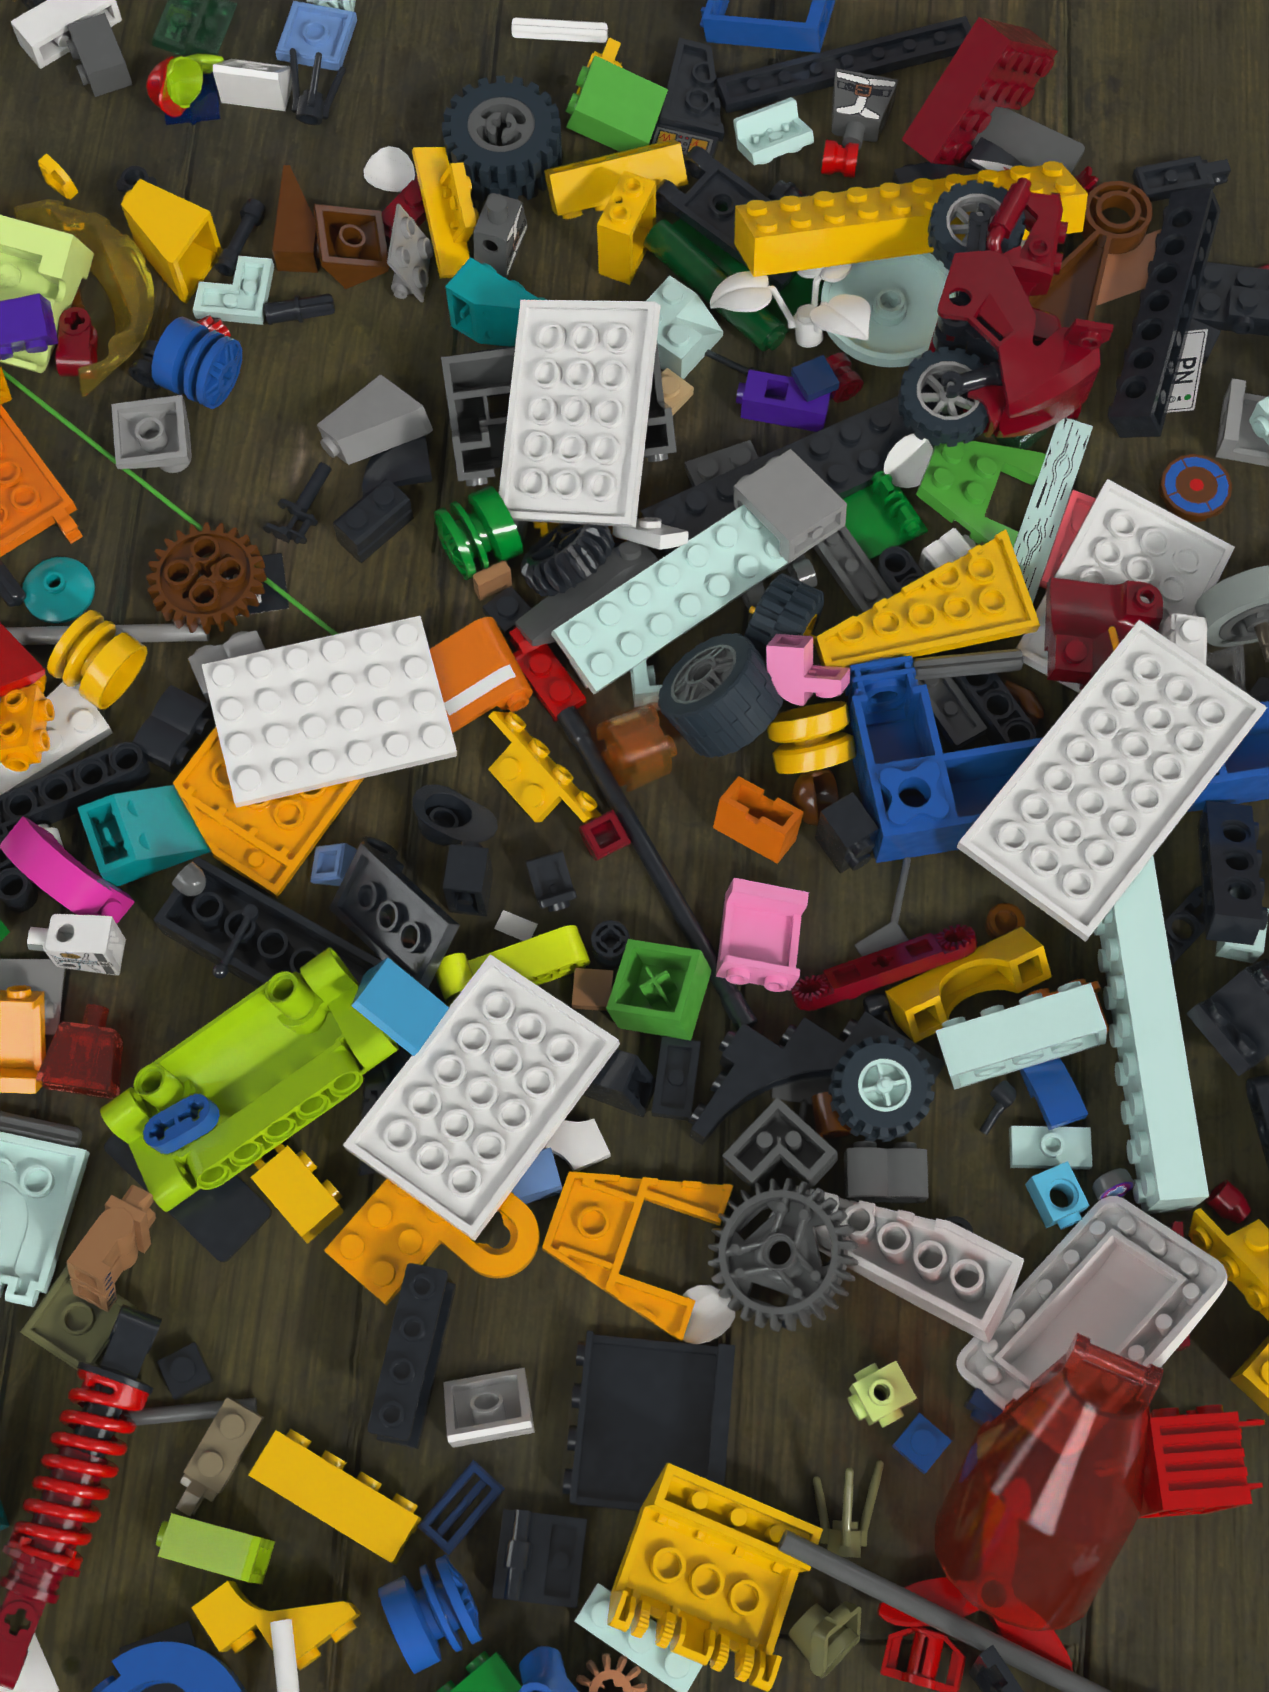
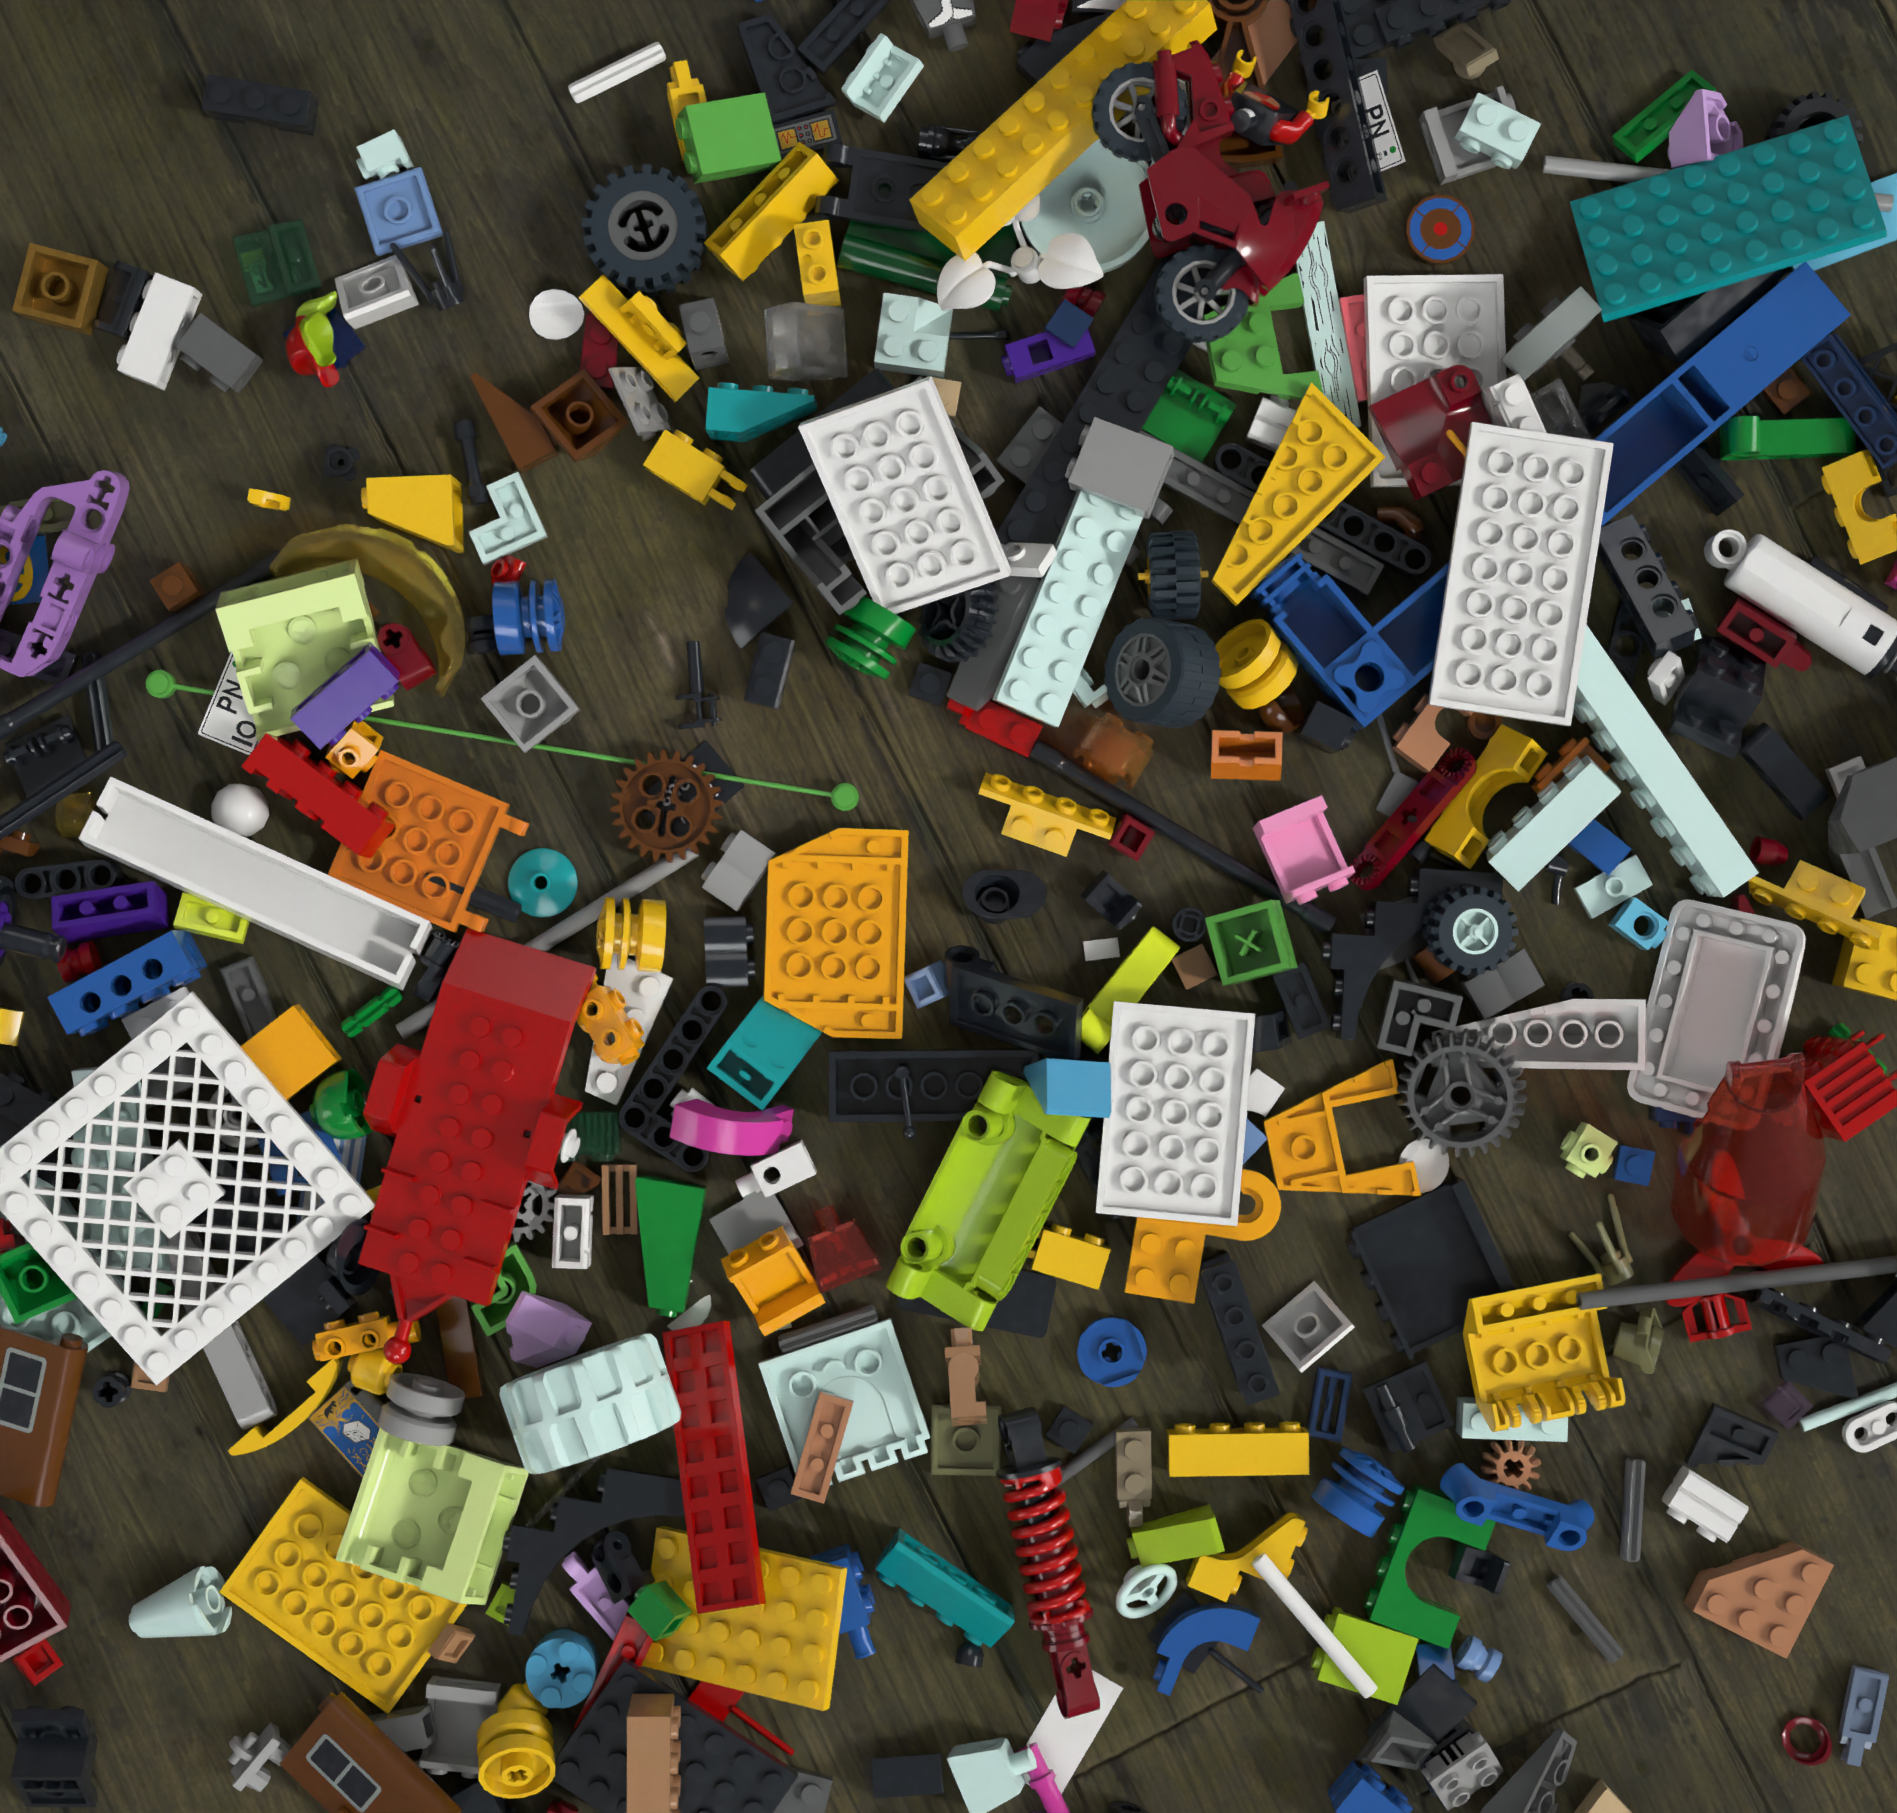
camera: 30 degrees left, 20 degrees up
blue beam [143,1094,220,1154] -> none
dark grey hinge [172,862,206,896] -> none
white plate [202,616,457,808] -> none
black axle [264,293,335,325] -> none
light grey slope [317,374,433,465] -> none
orange door [430,617,533,733] -> none
black brick [443,841,493,917] -> none
medium nougat tile [473,560,512,601] -> none
bright pink brick [766,634,850,706] -> none
red wheel [821,139,859,178] -> none
white sticker [884,433,933,488] -> none
dark grey axle [912,648,1023,680] -> none
dark grey tile [1092,1168,1135,1201] -> none
none -> yellow hinge [643,429,748,510]
none -> clear slope [764,302,848,381]
none -> blue plate [1077,1316,1147,1387]
none -> light aqua piece [1116,1564,1178,1619]
none -> torso [1220,50,1330,146]
none -> nougat arch [1392,693,1473,773]
none -> white plate [1647,651,1685,705]

